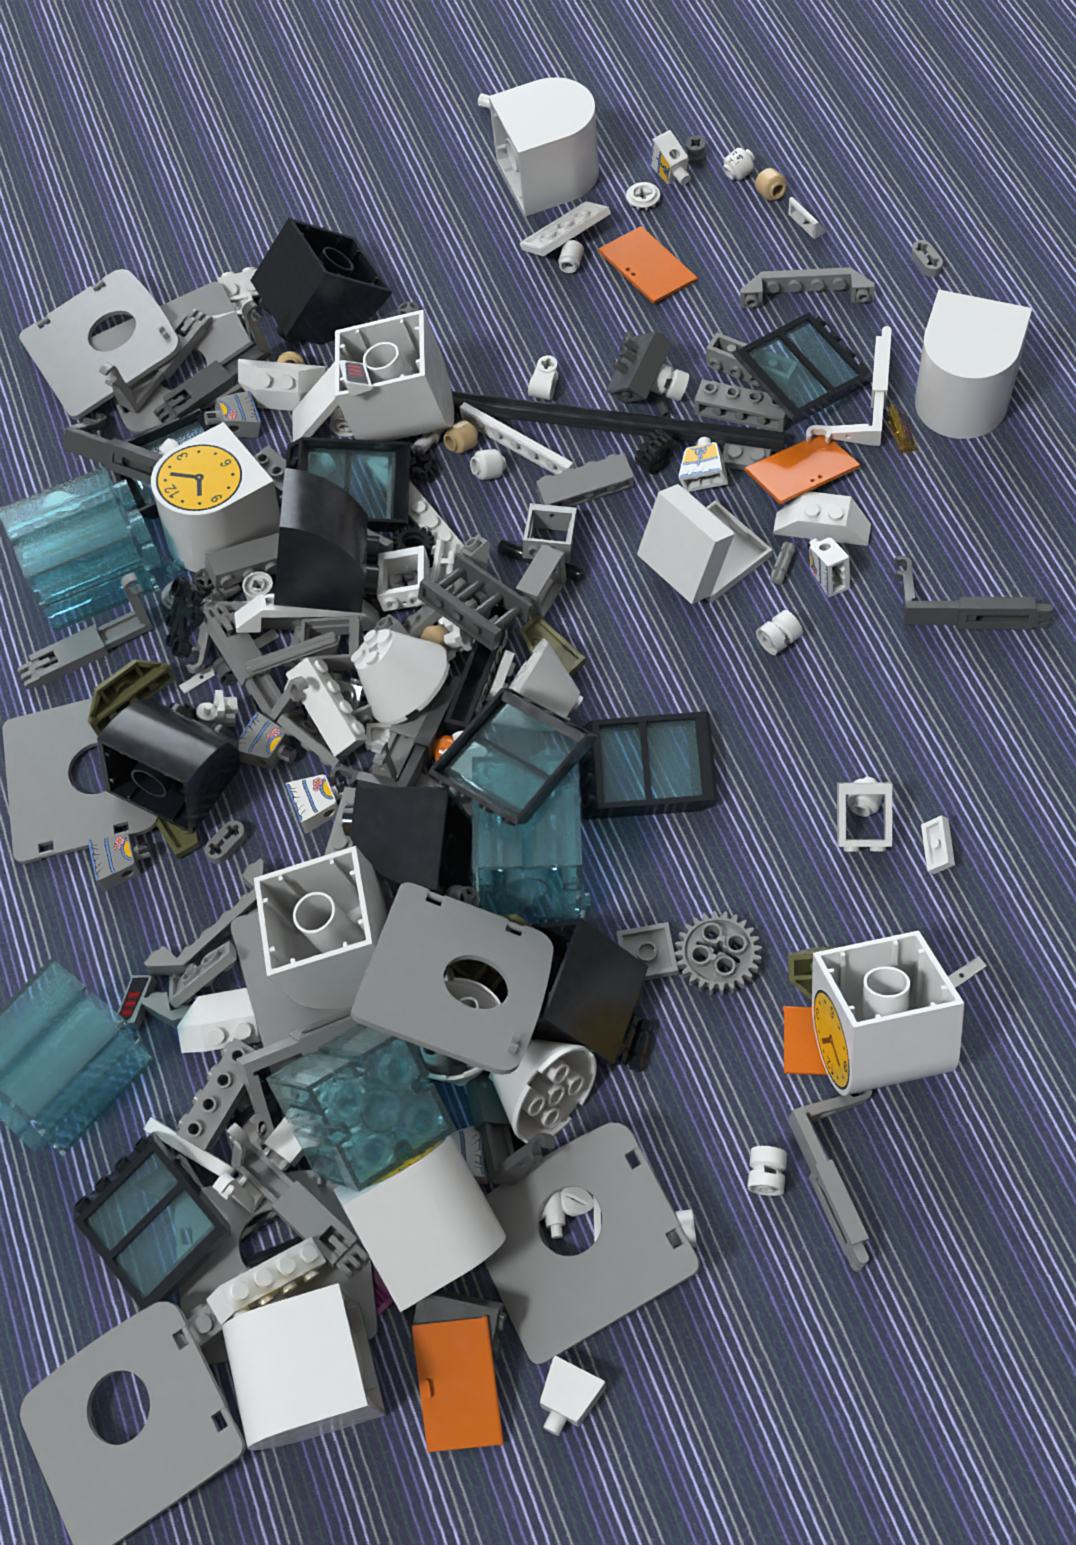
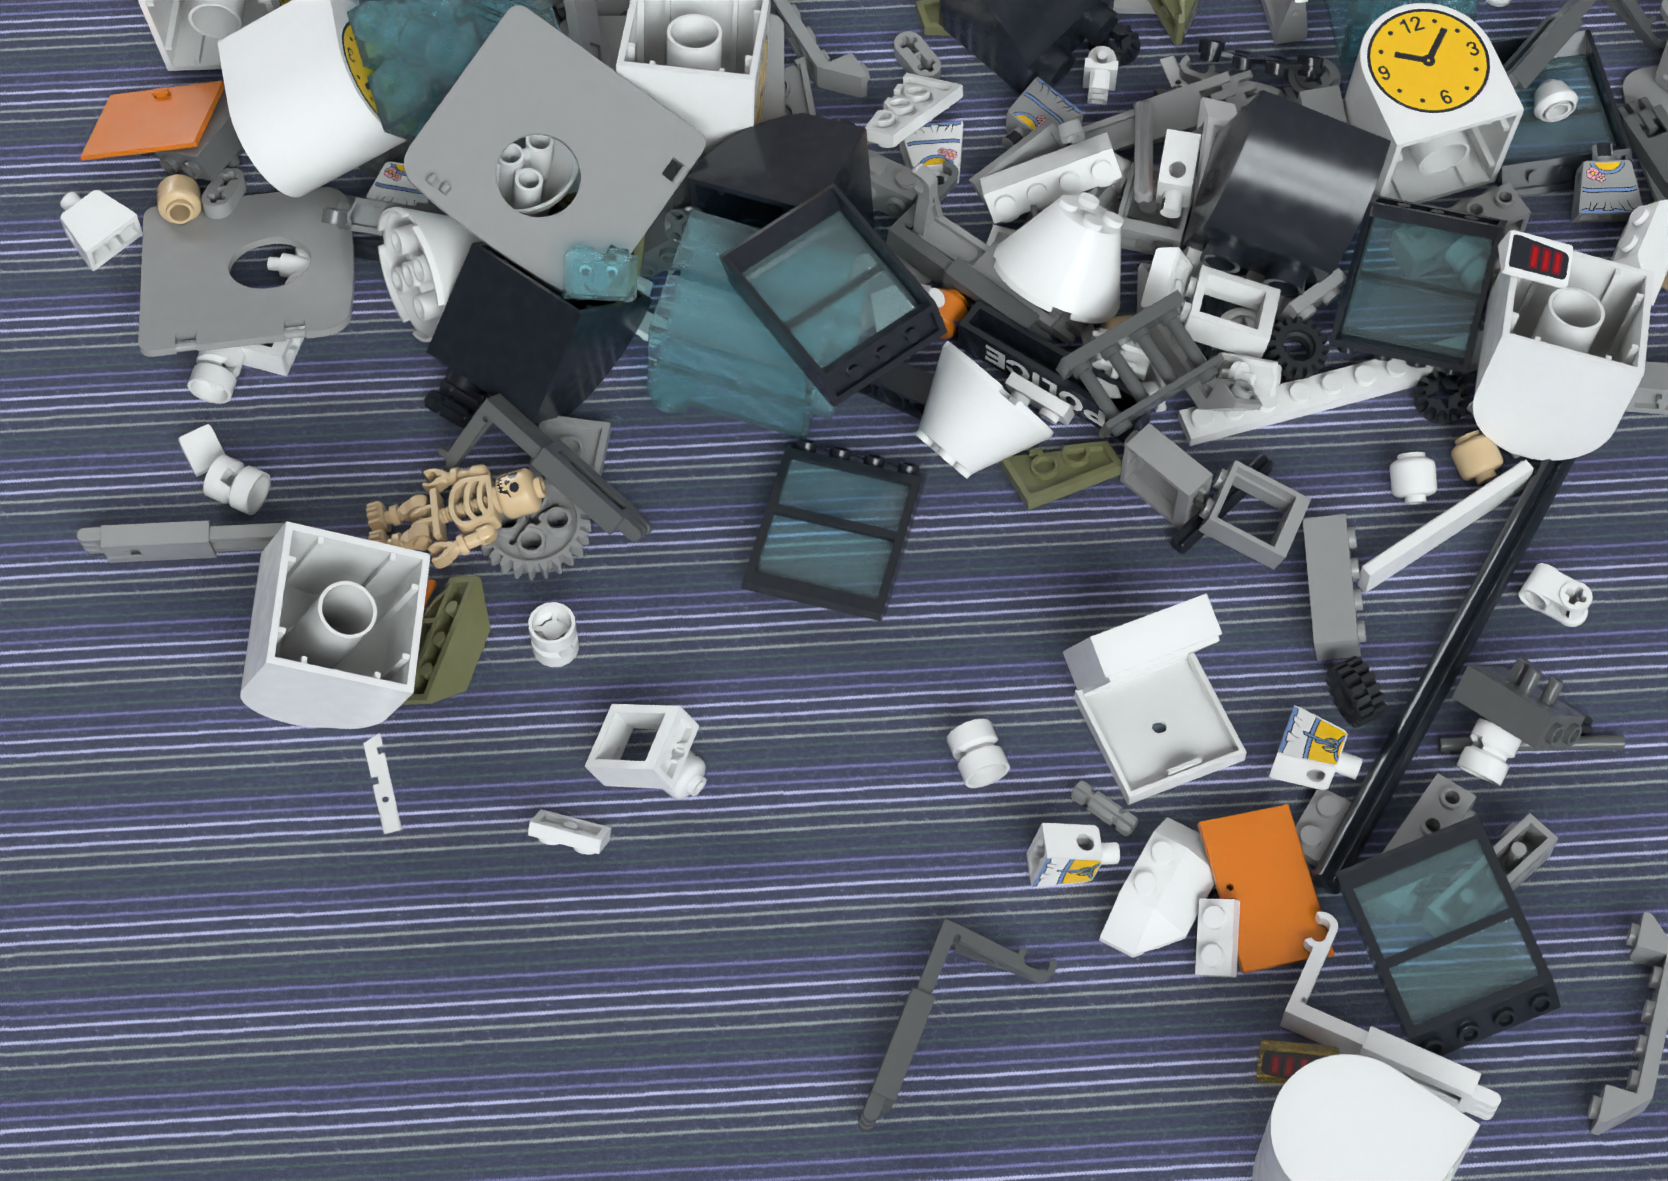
camera: 100 degrees right, 0 degrees up
none -> tan head [157,174,201,224]
none -> white slope [178,424,225,477]
none -> light grey beam [201,168,247,219]
none -> tan piece [366,464,547,569]
none -> dark grey hinge [421,393,652,541]
none -> white wheel [528,602,579,667]
none -> clear light blue brick [562,246,638,302]
none -> white wing [865,72,963,148]
none -> white slope [1141,247,1193,313]
none -> white torso [1156,129,1201,218]
none -> white plate [1195,898,1240,977]

